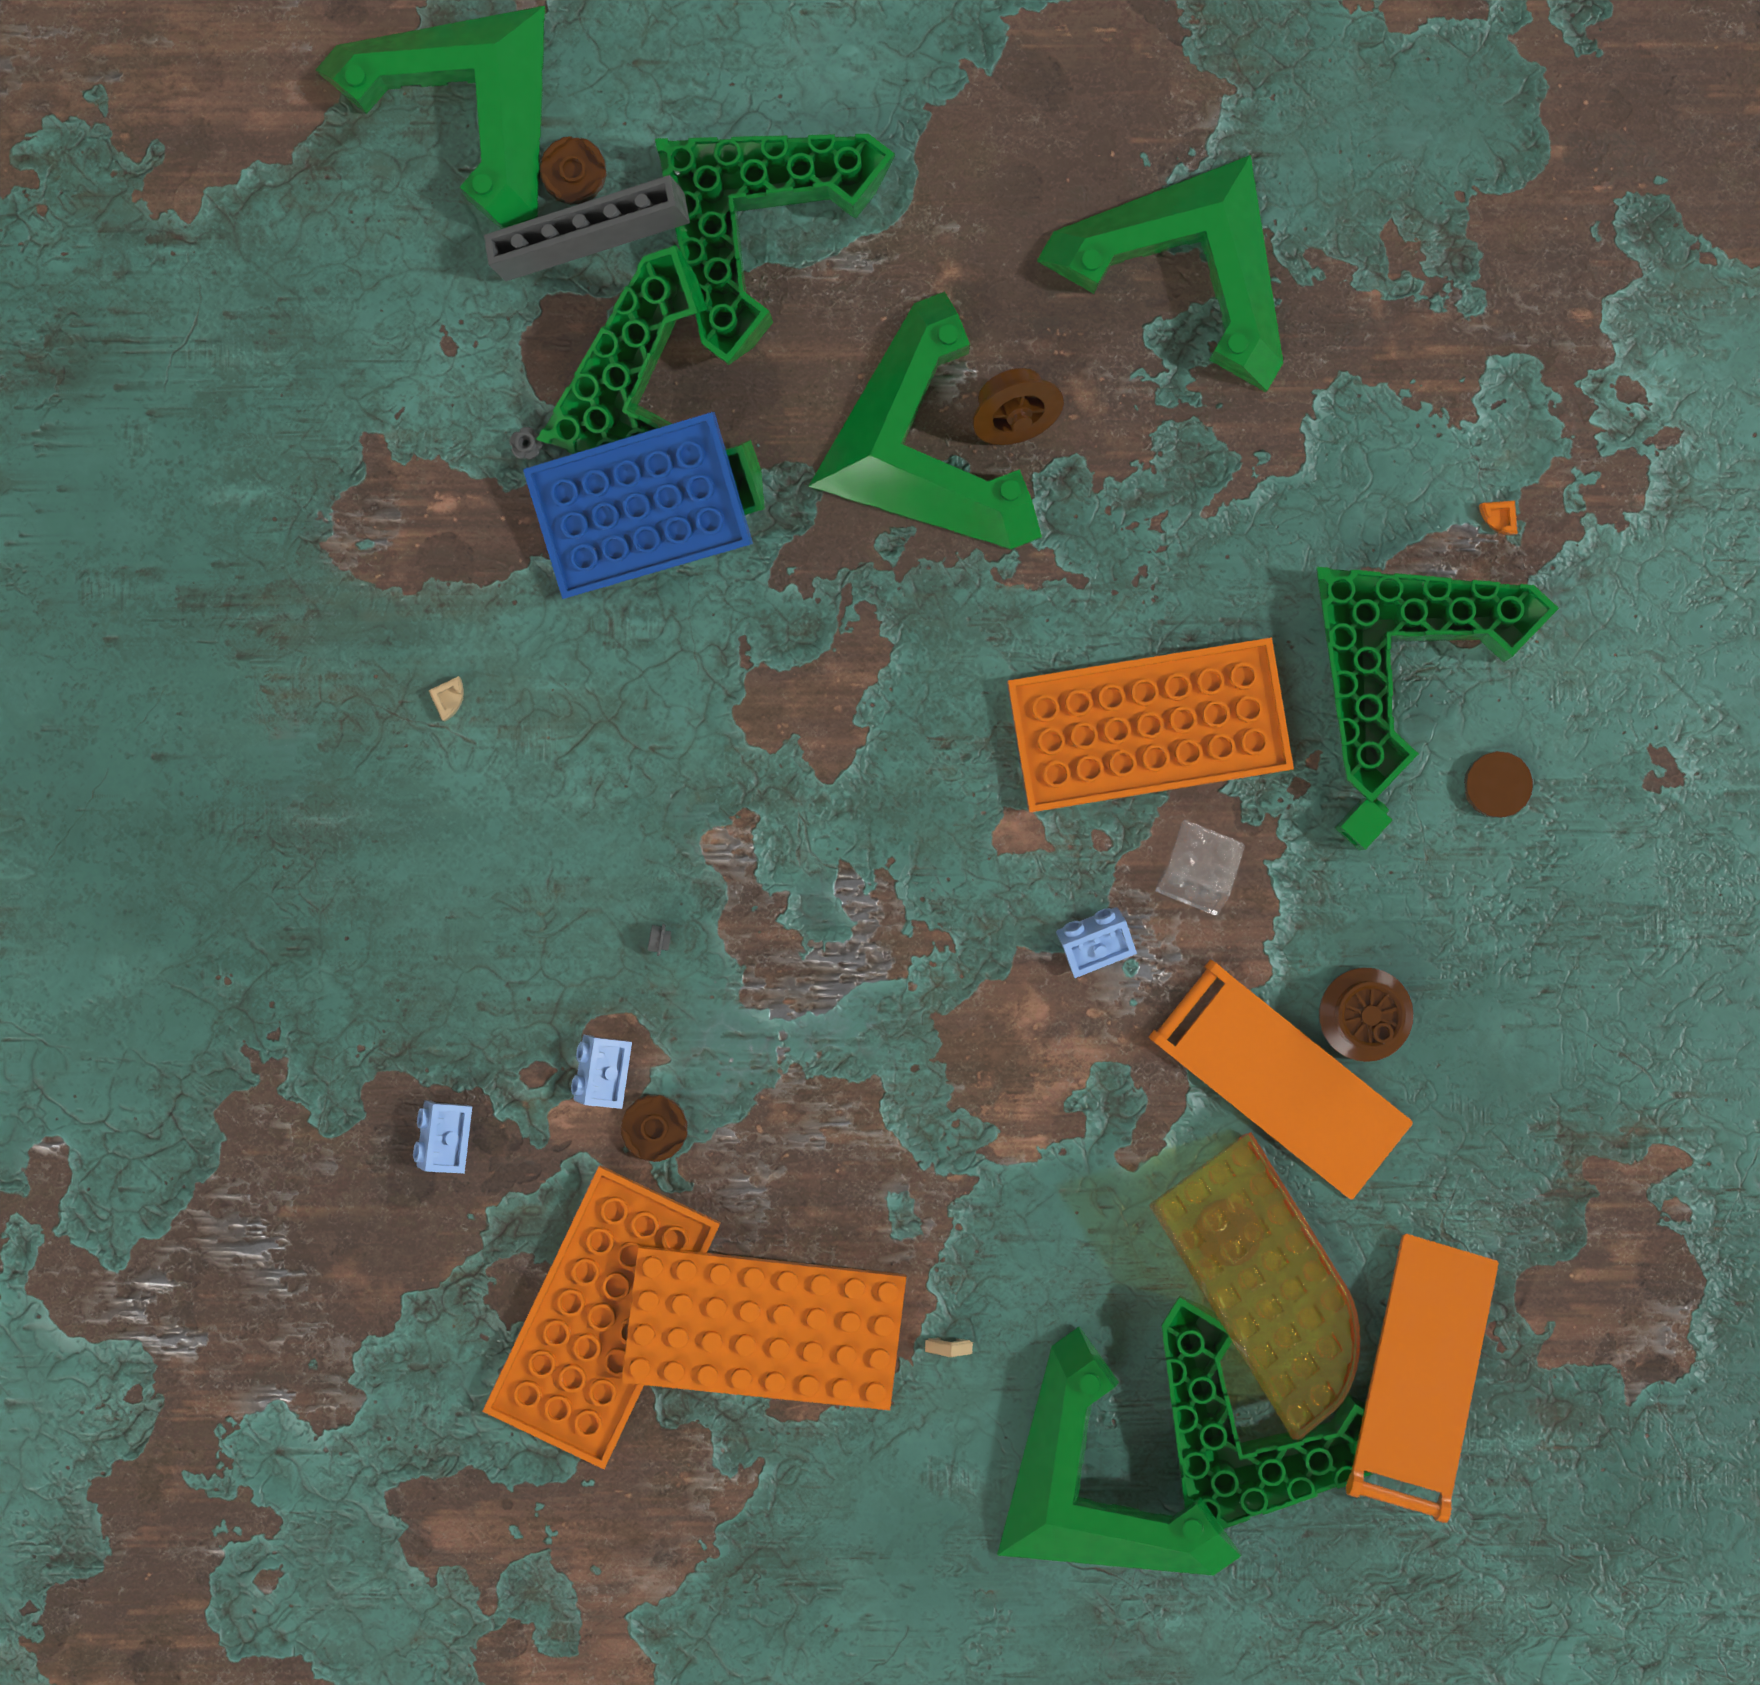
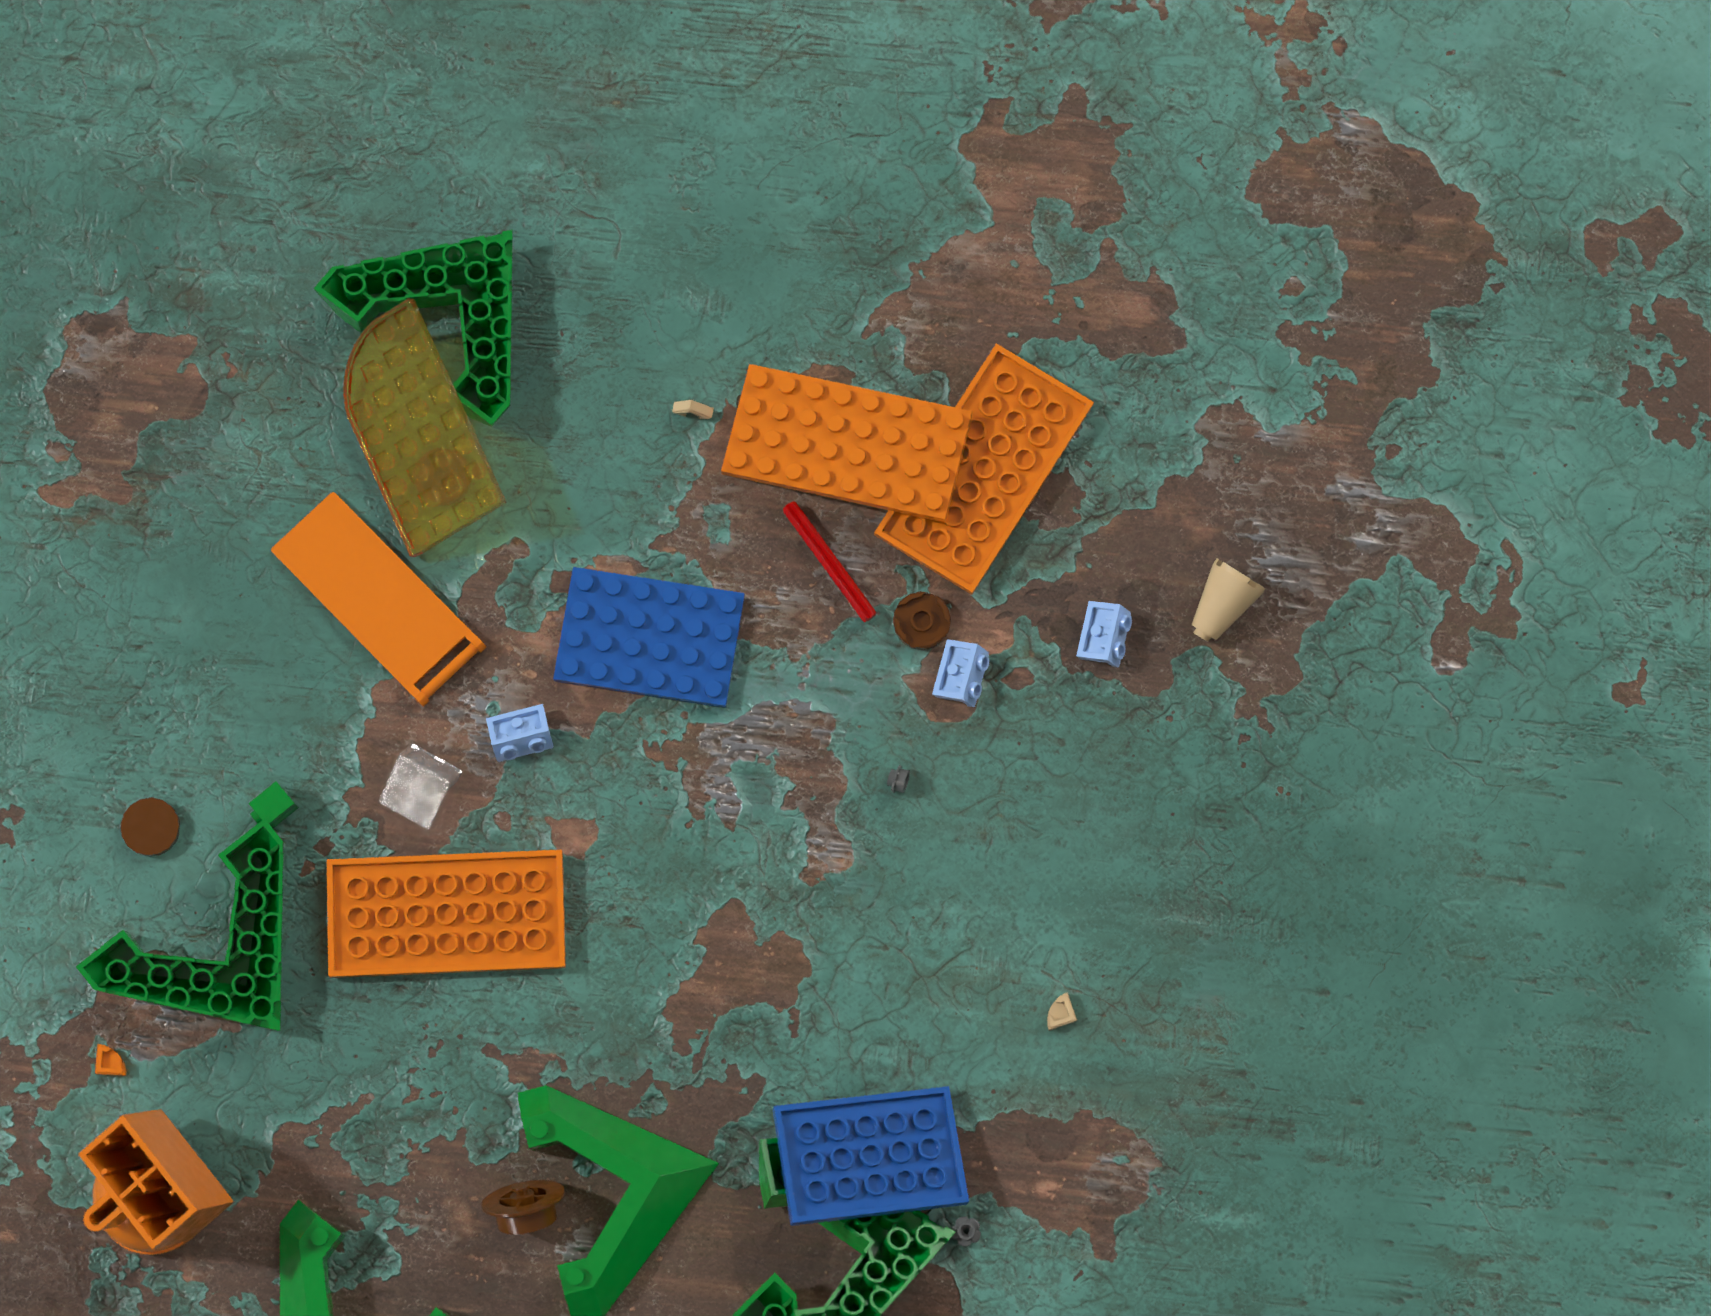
camera: 170 degrees left, 10 degrees down
green wedge [997,1326,1242,1576] -> none
reddish brown wheel [1319,968,1413,1062] -> none
orange flag [1346,1234,1499,1523] -> none
none -> orange piece [78,1109,234,1255]
none -> blue plate [553,567,745,708]
none -> red axle [783,501,876,622]
none -> tan cone [1192,558,1266,642]

